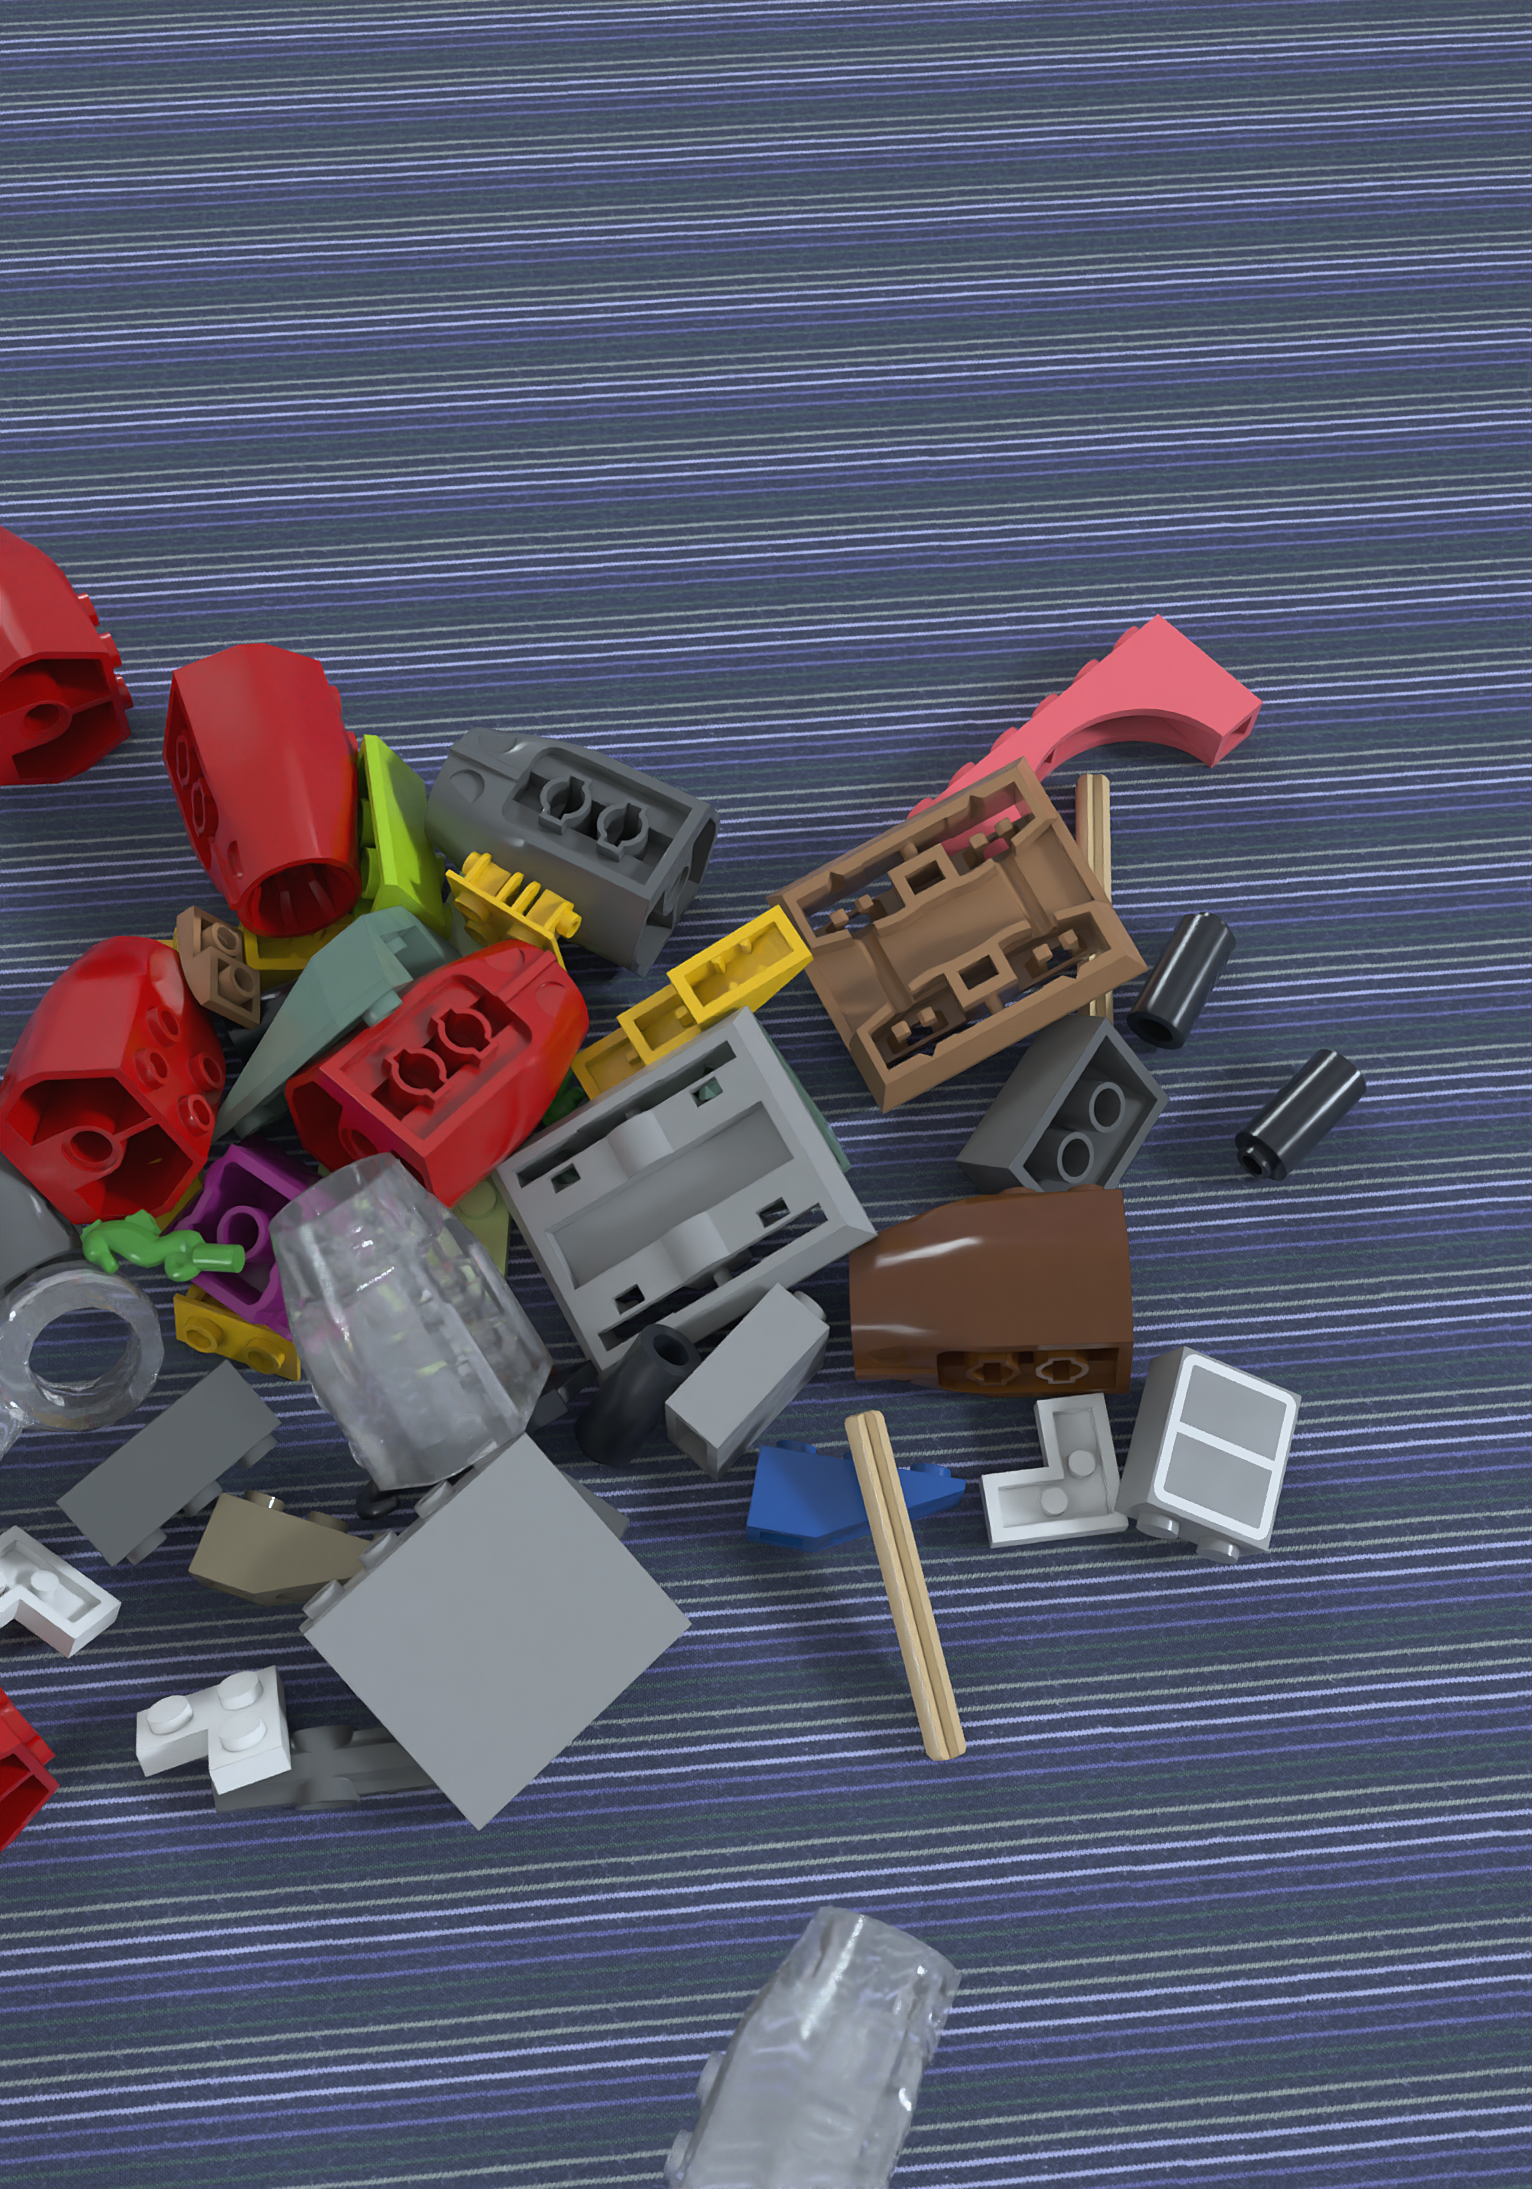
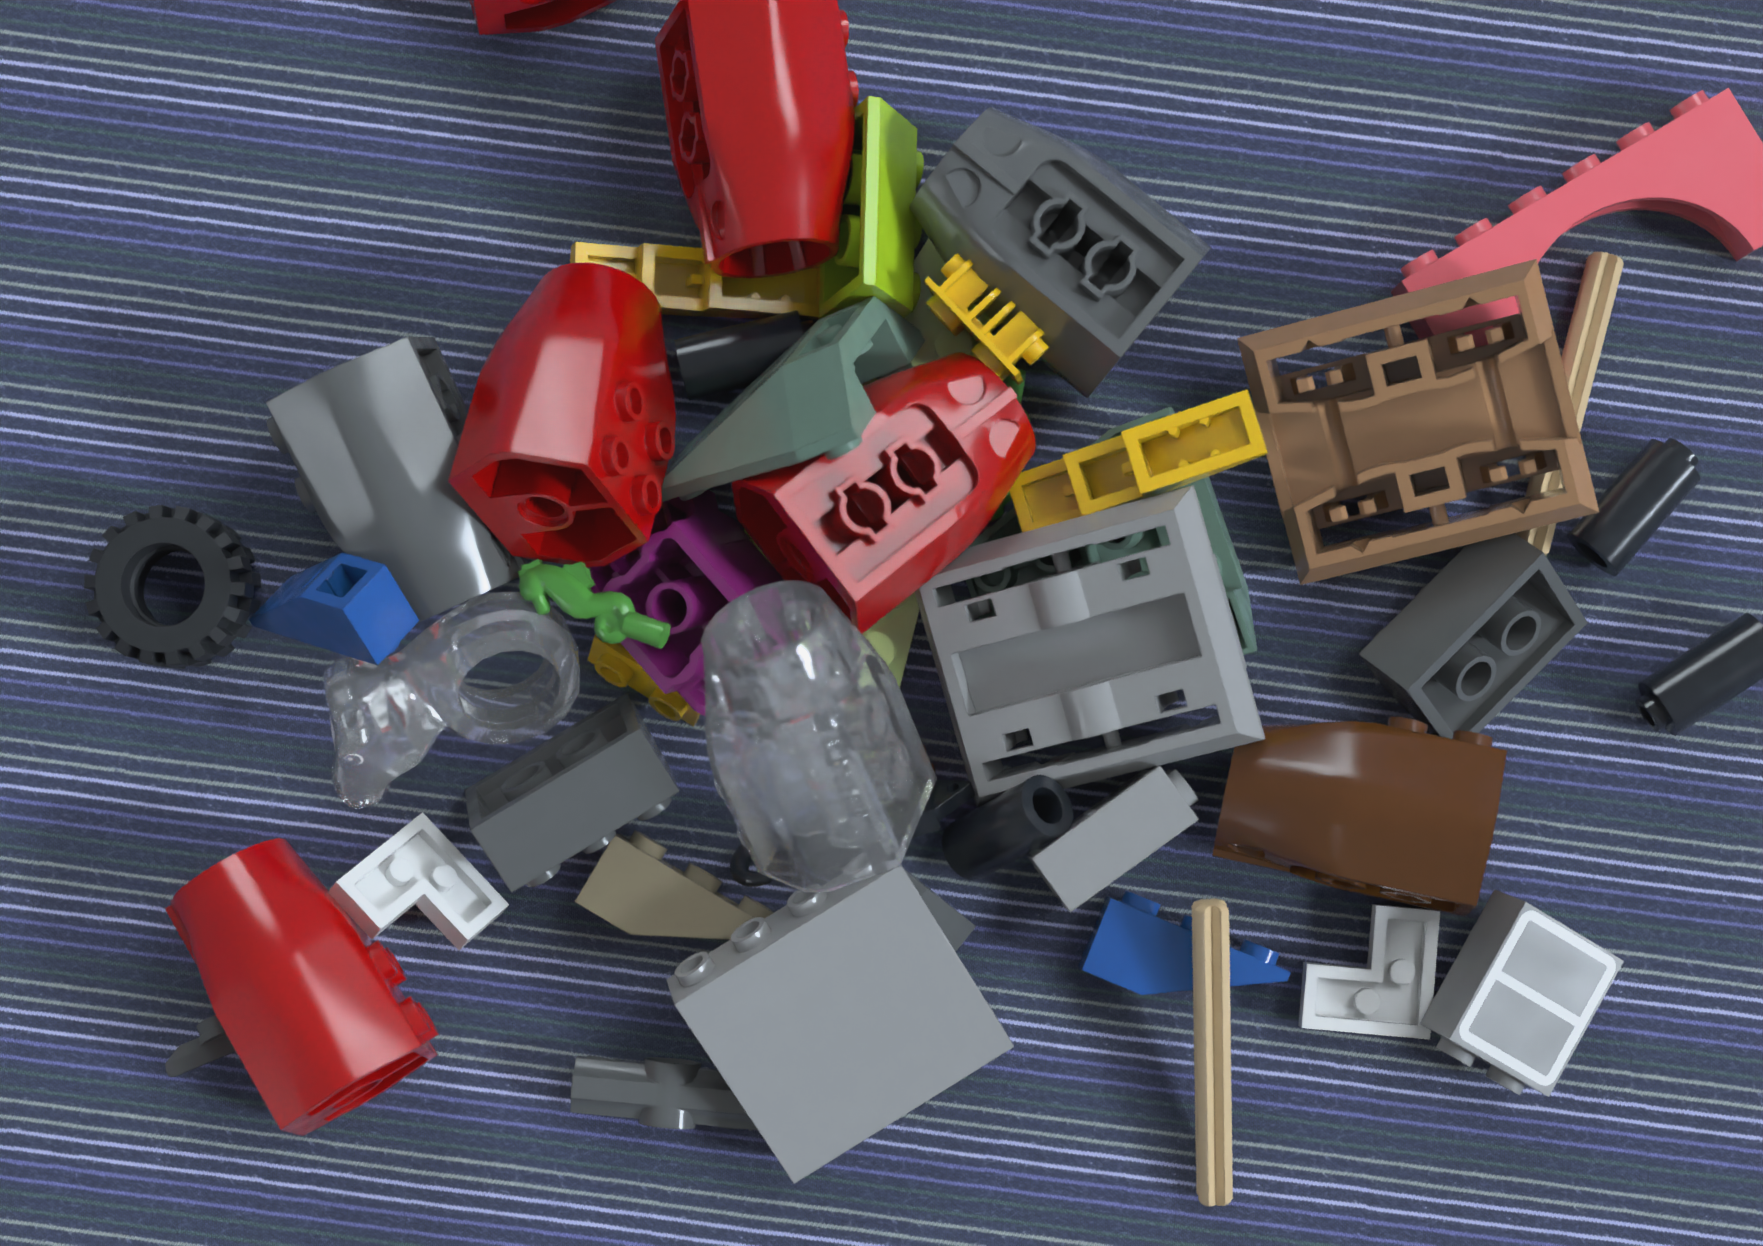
camera: 20 degrees right, 20 degrees up
white plate [136,1665,291,1795] -> none
medium nougat slope [177,905,260,1030] -> none

